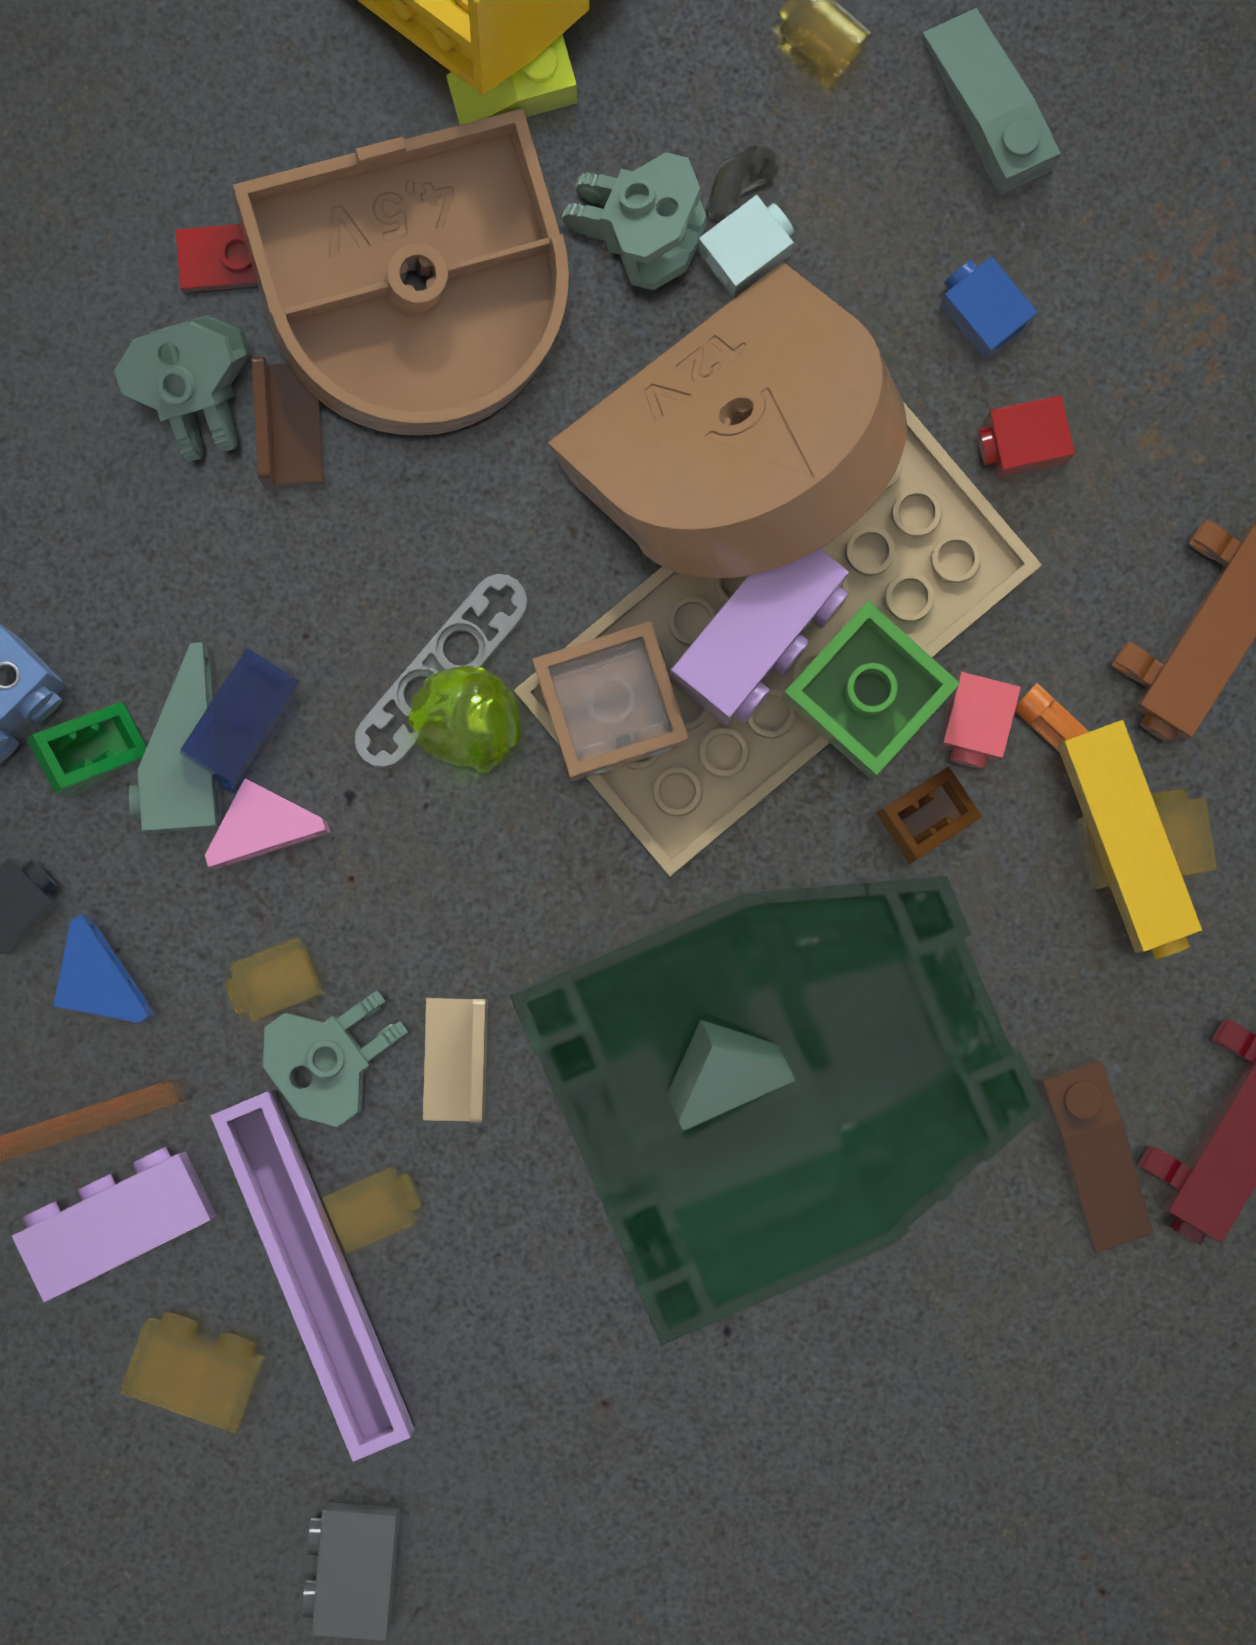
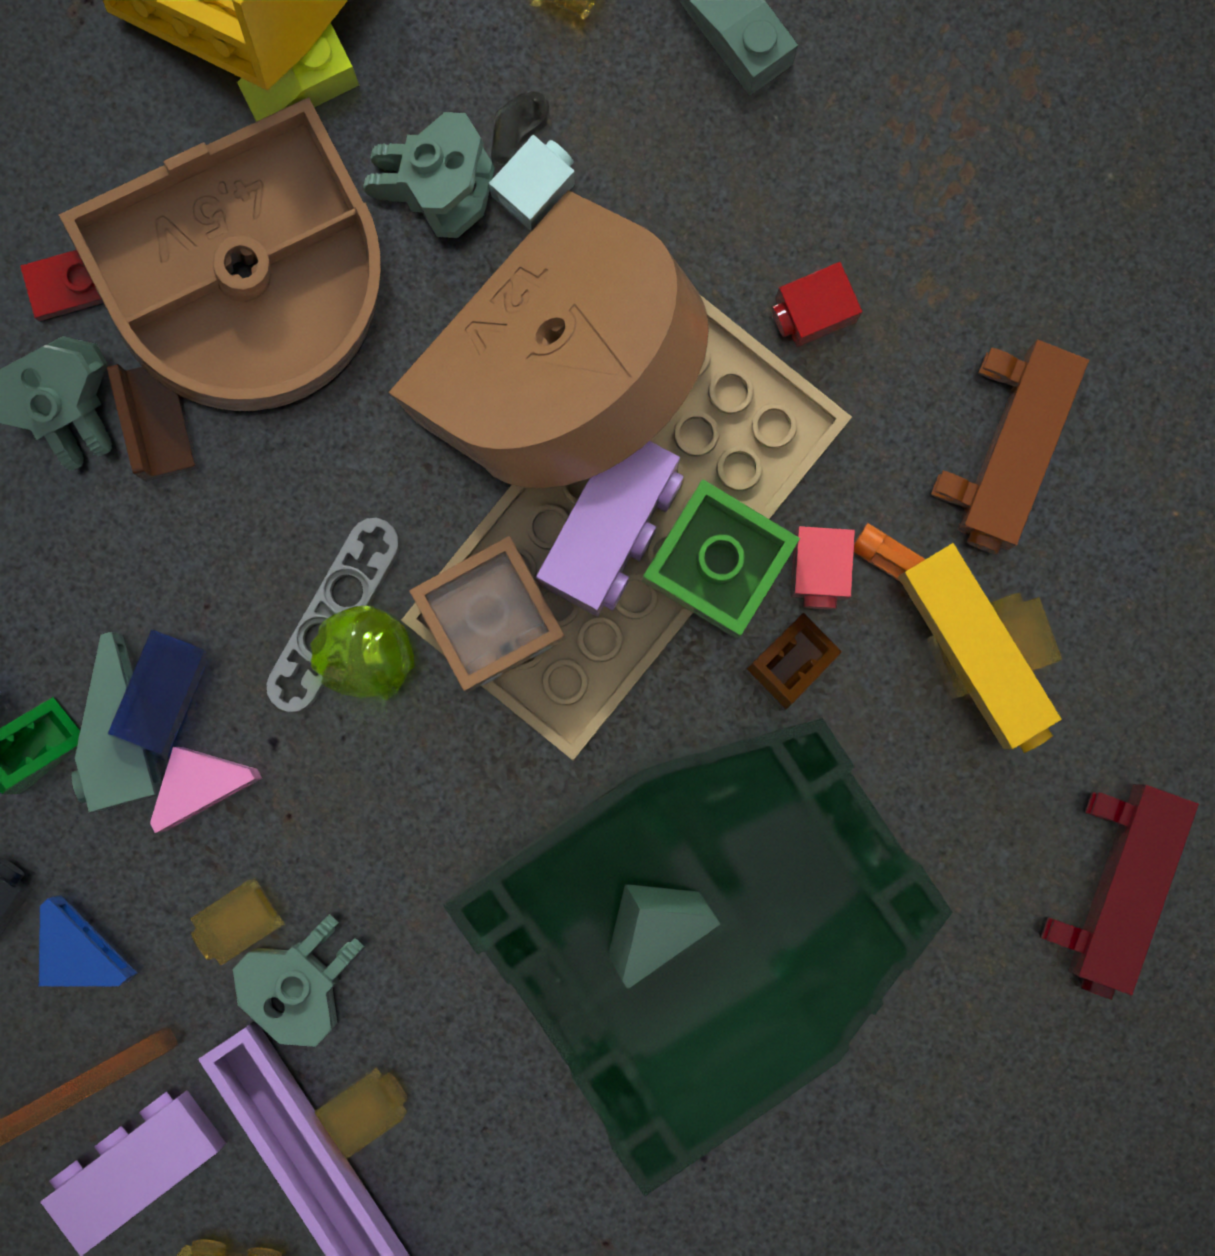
camera: 10 degrees left, 0 degrees up
tan panel [423,998,488,1123] -> none
blue brick [940,256,1038,361] -> none
reddish brown slope [1035,1060,1153,1253] -> none

